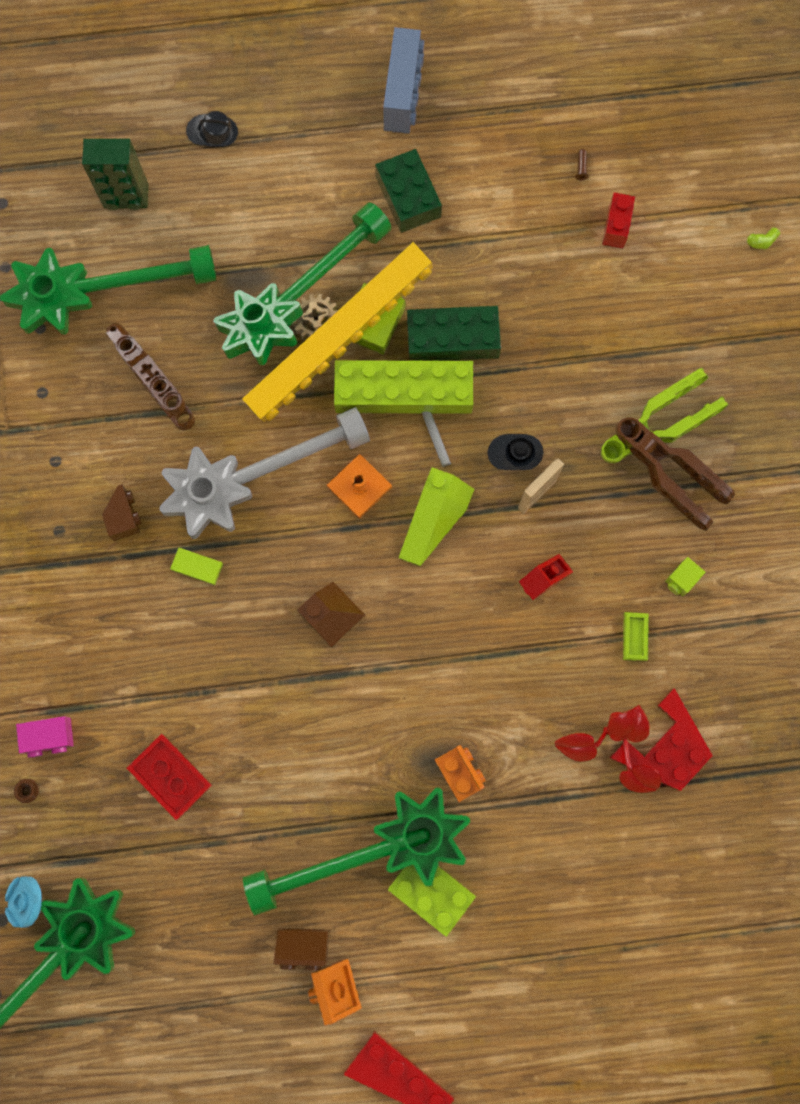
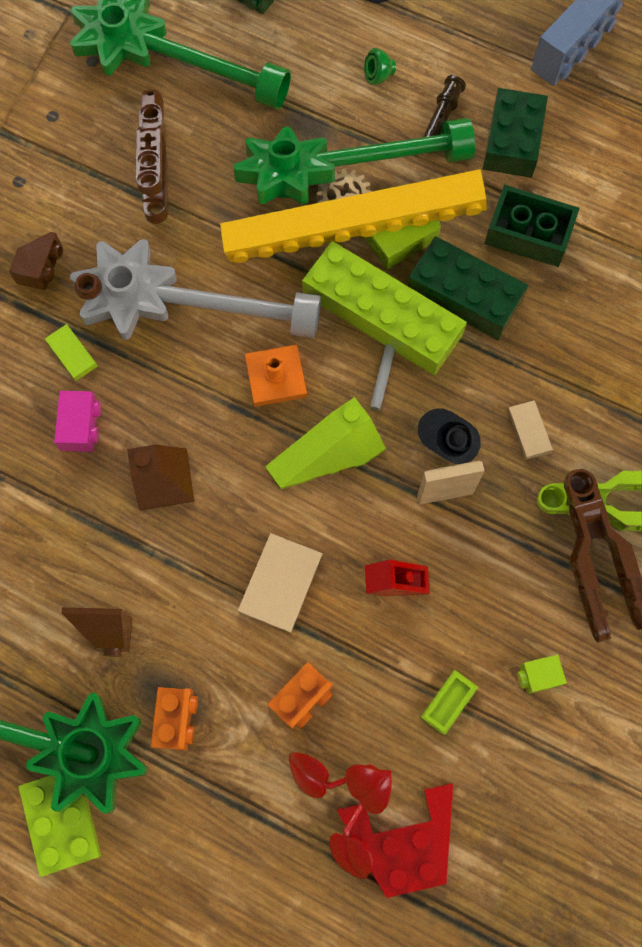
camera: 35 degrees right, 5 degrees down
none -> dark pink brick [54,391,101,452]
none -> reddish brown slope [61,607,132,657]
none -> reddish brown plate [74,273,102,300]
none -> tan tile [238,533,323,633]
none -> orange bracket [267,662,333,730]
none -> green brick [364,48,396,85]
none -> dark brown pin [423,75,466,137]
none -> dark green brick [484,185,580,267]
none -> tan tile [507,400,553,460]

